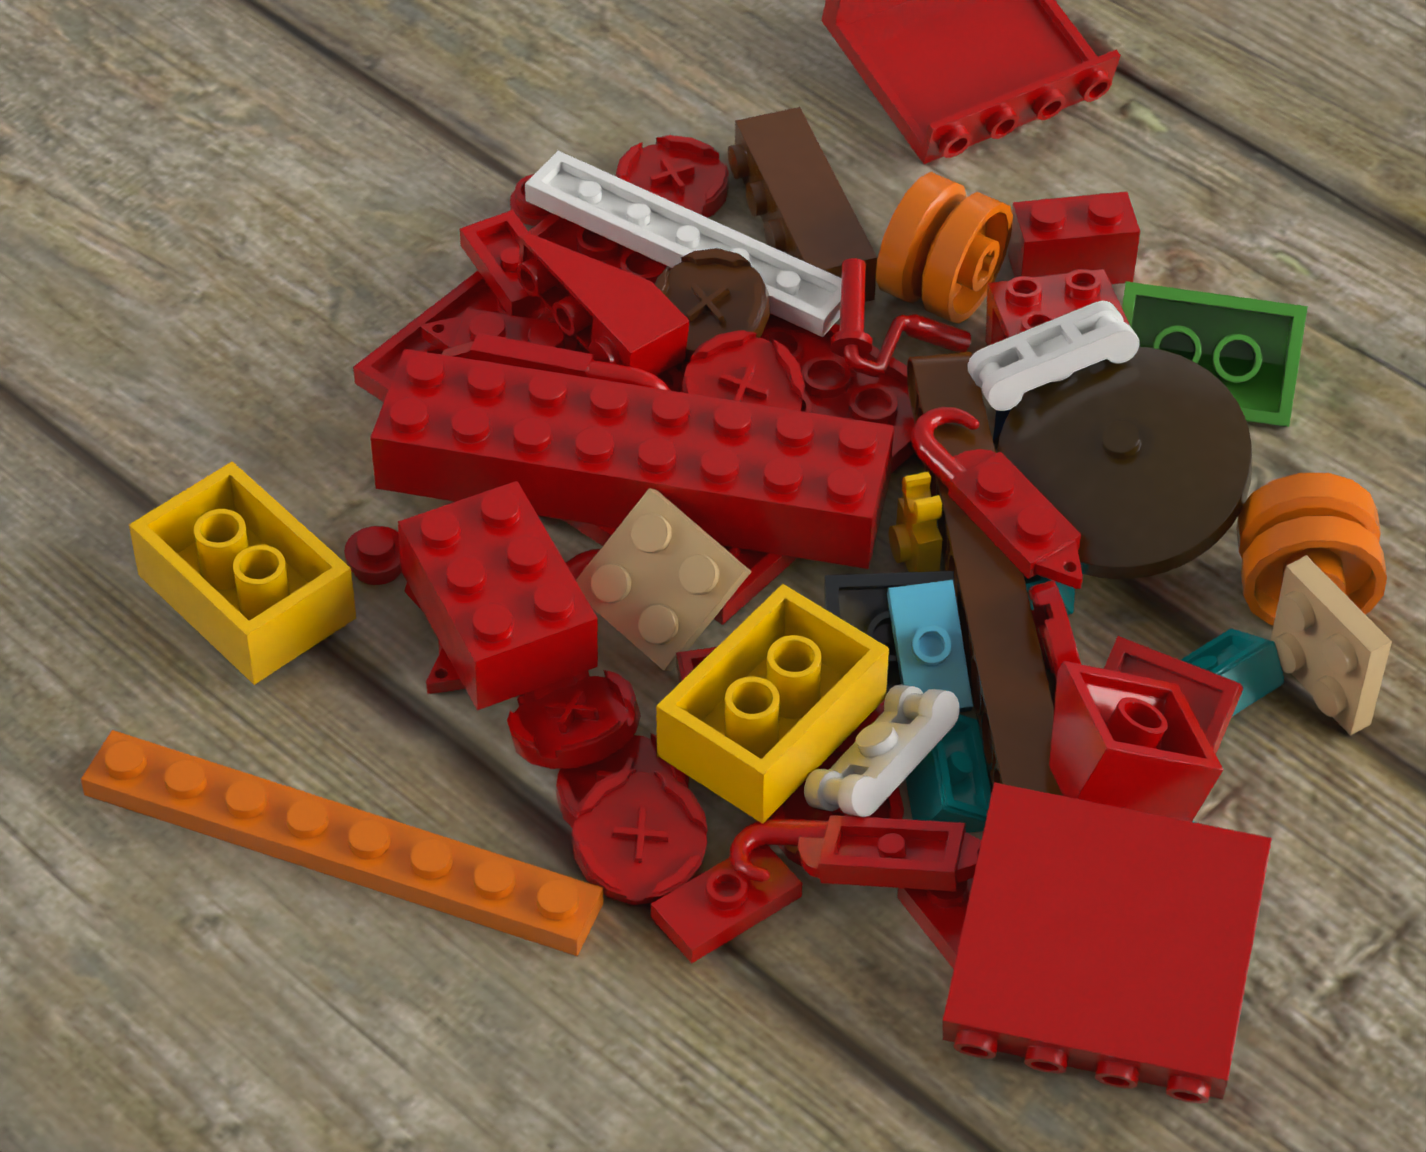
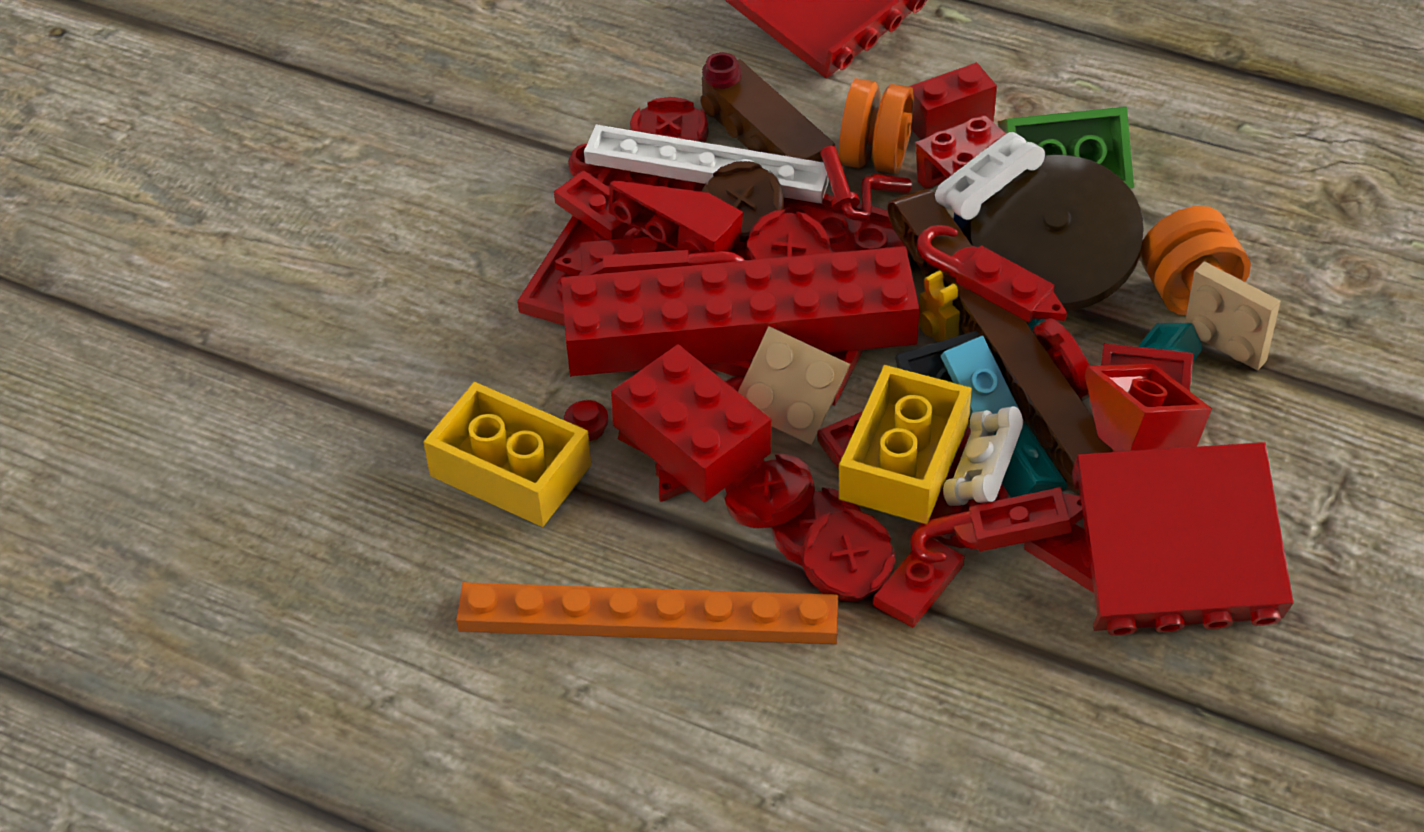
camera: 15 degrees left, 0 degrees up
none -> dark red plate [702,52,742,89]

